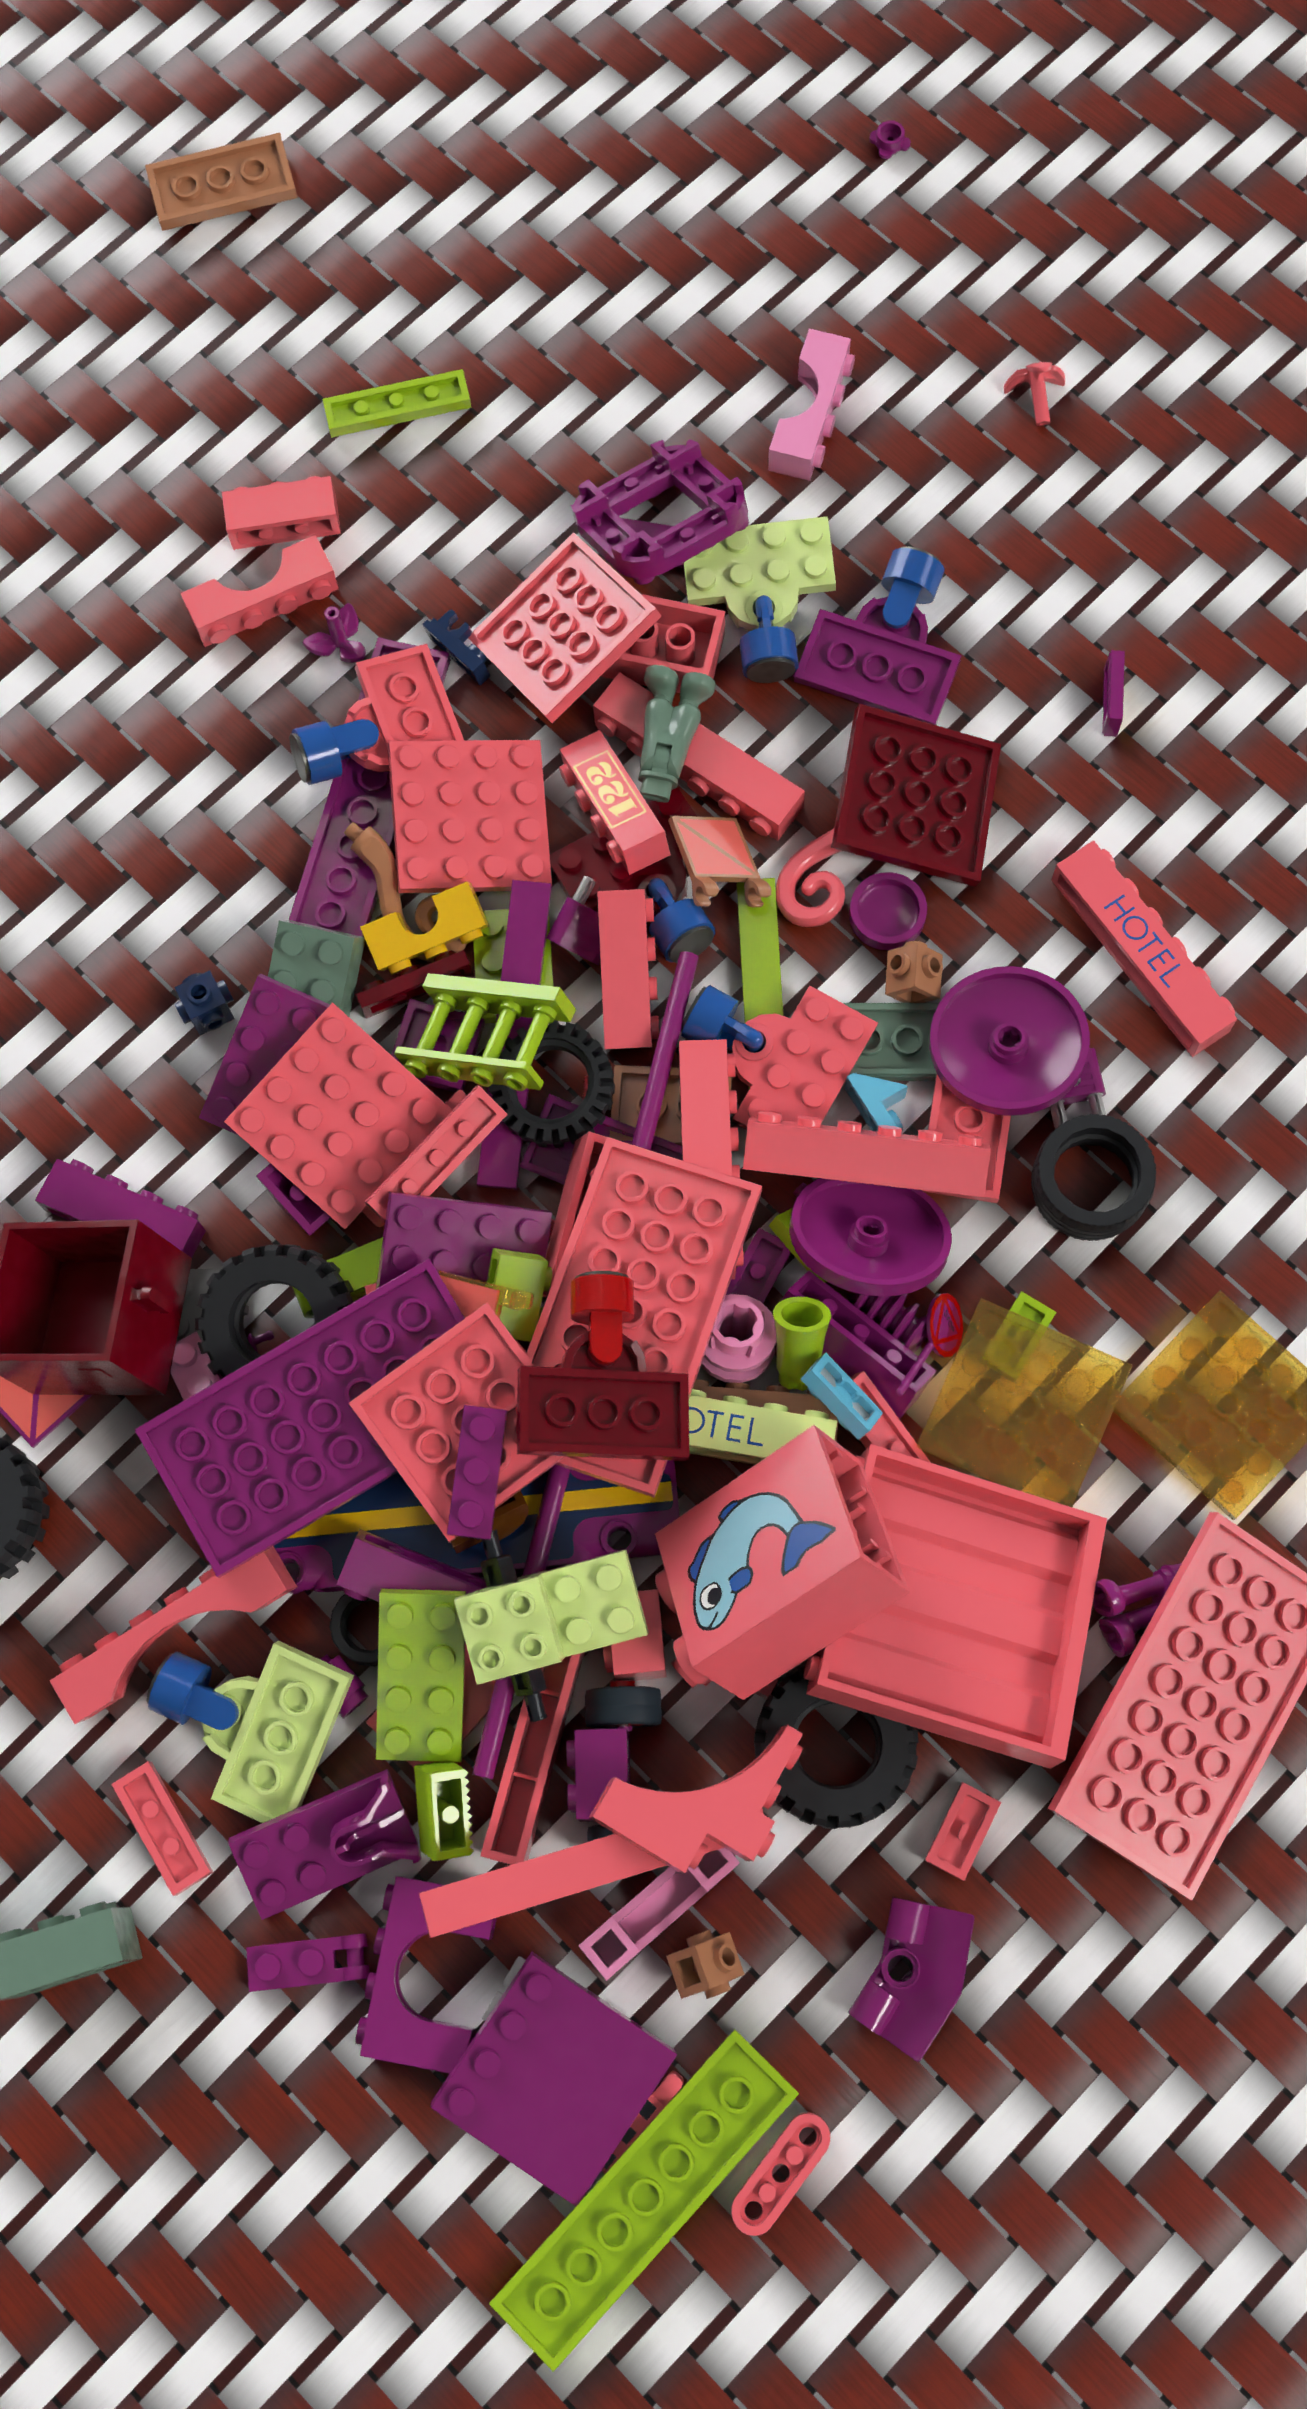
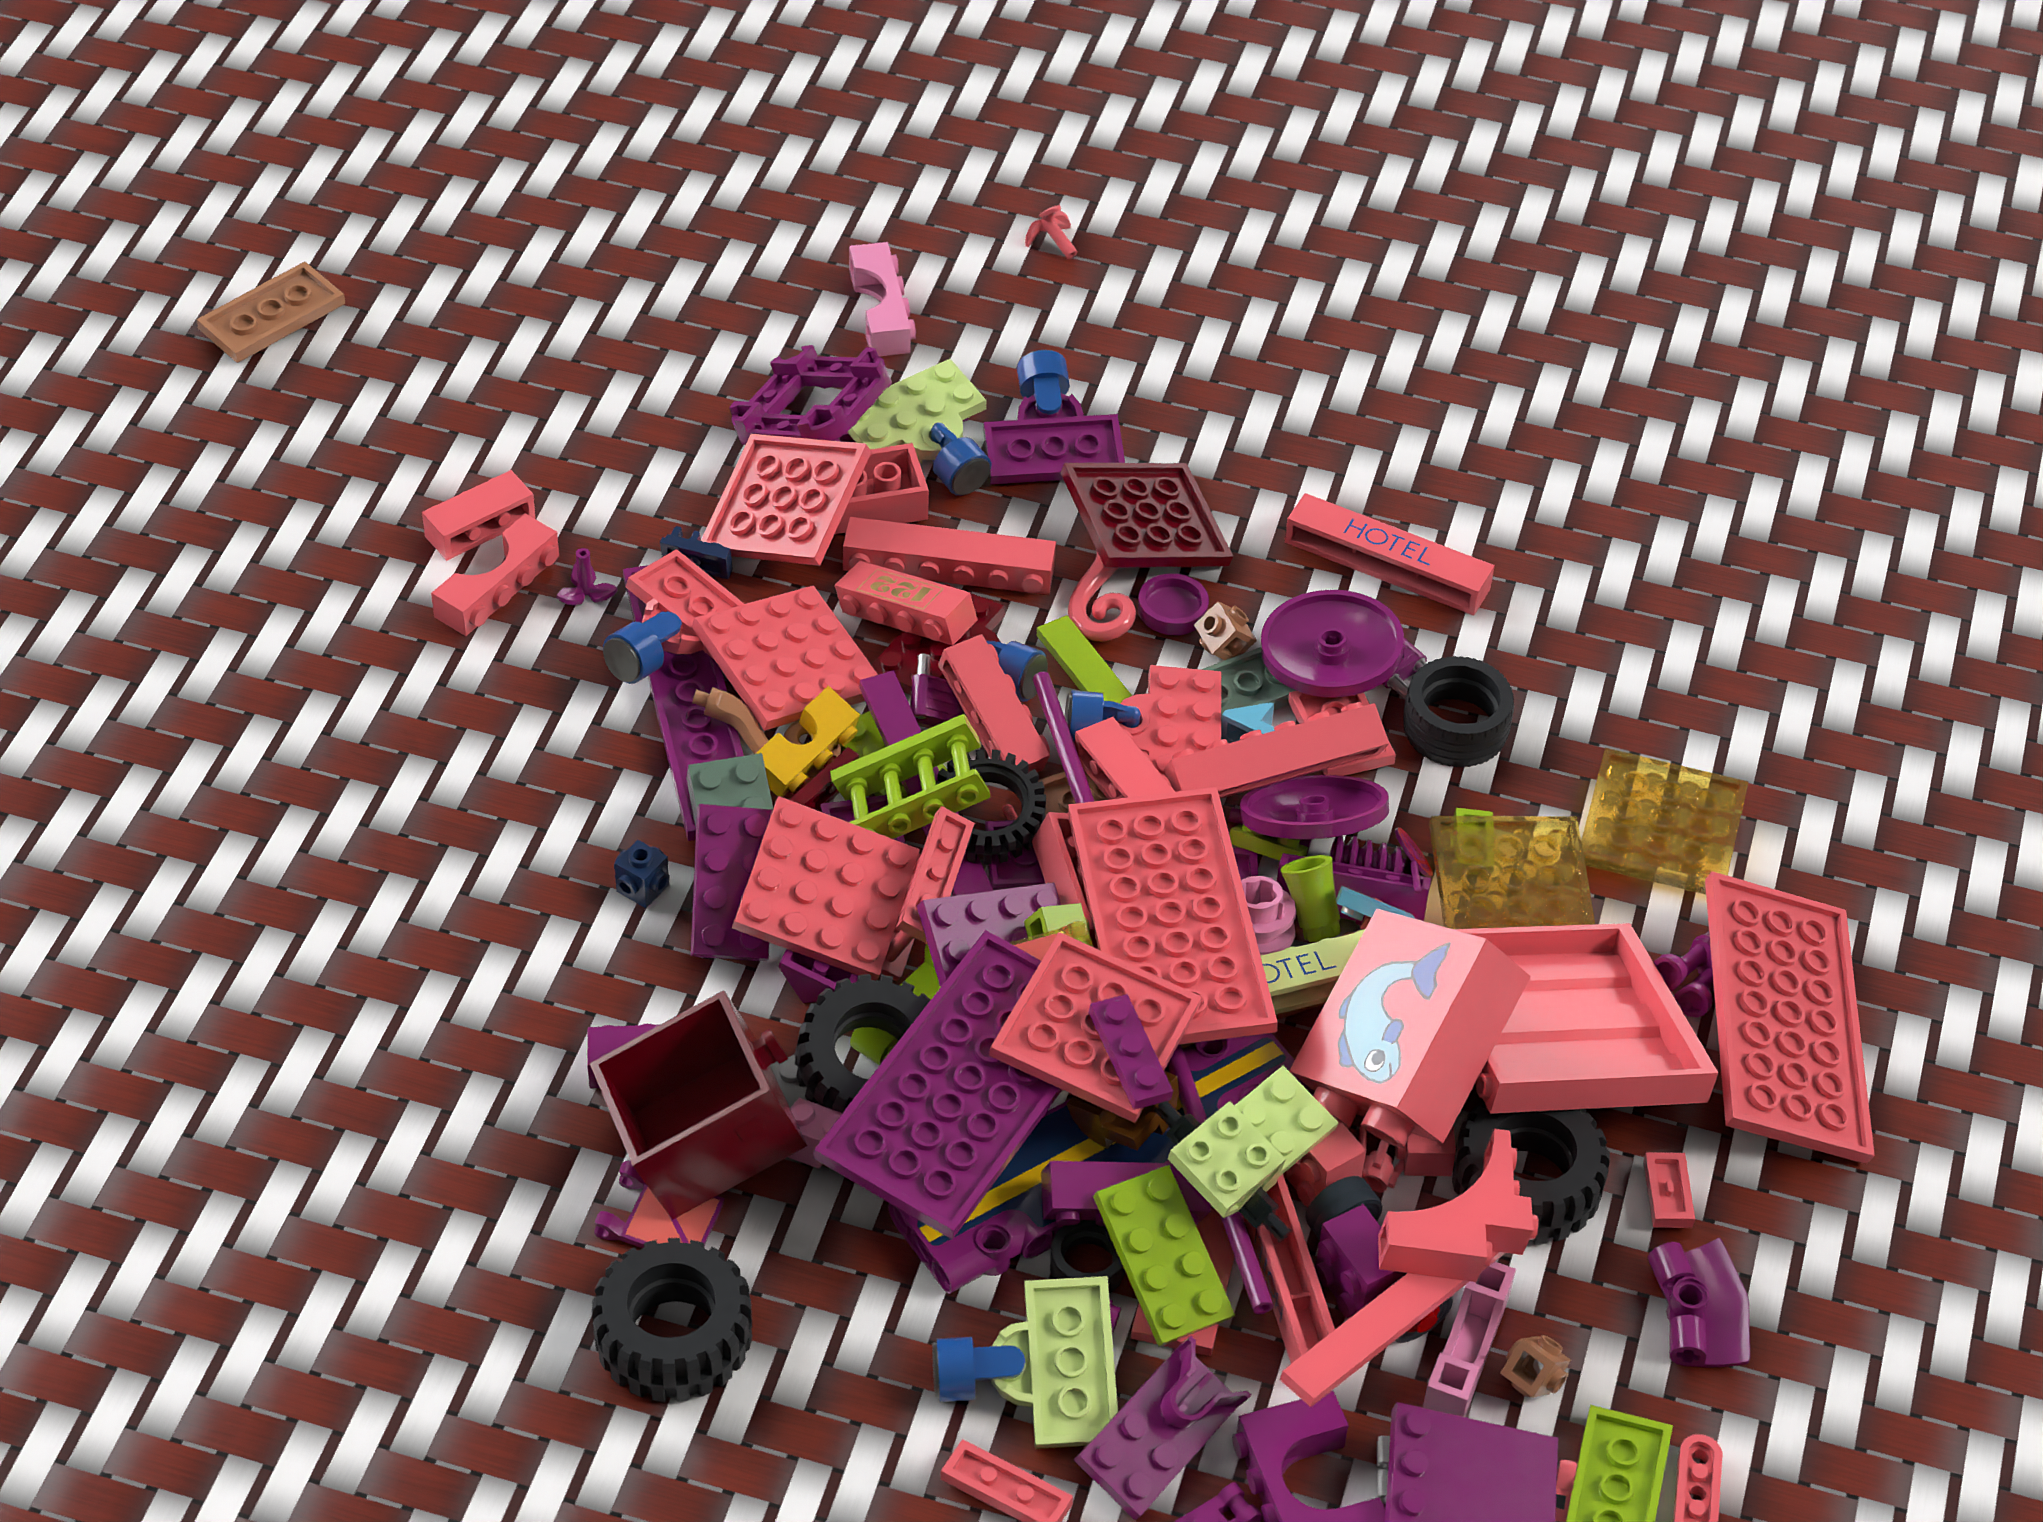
camera: 35 degrees left, 25 degrees down
coral arch [49,1546,297,1724] -> none
lime plate [323,369,471,438] -> none
lime brick [414,1762,474,1861] -> none
dark red plate [517,1271,690,1461] -> none
sand green piece [638,665,716,803] -> none
flag [668,816,771,907] -> none
magenta plate [869,120,911,159] -> none
magenta tile [1102,650,1125,737] -> none

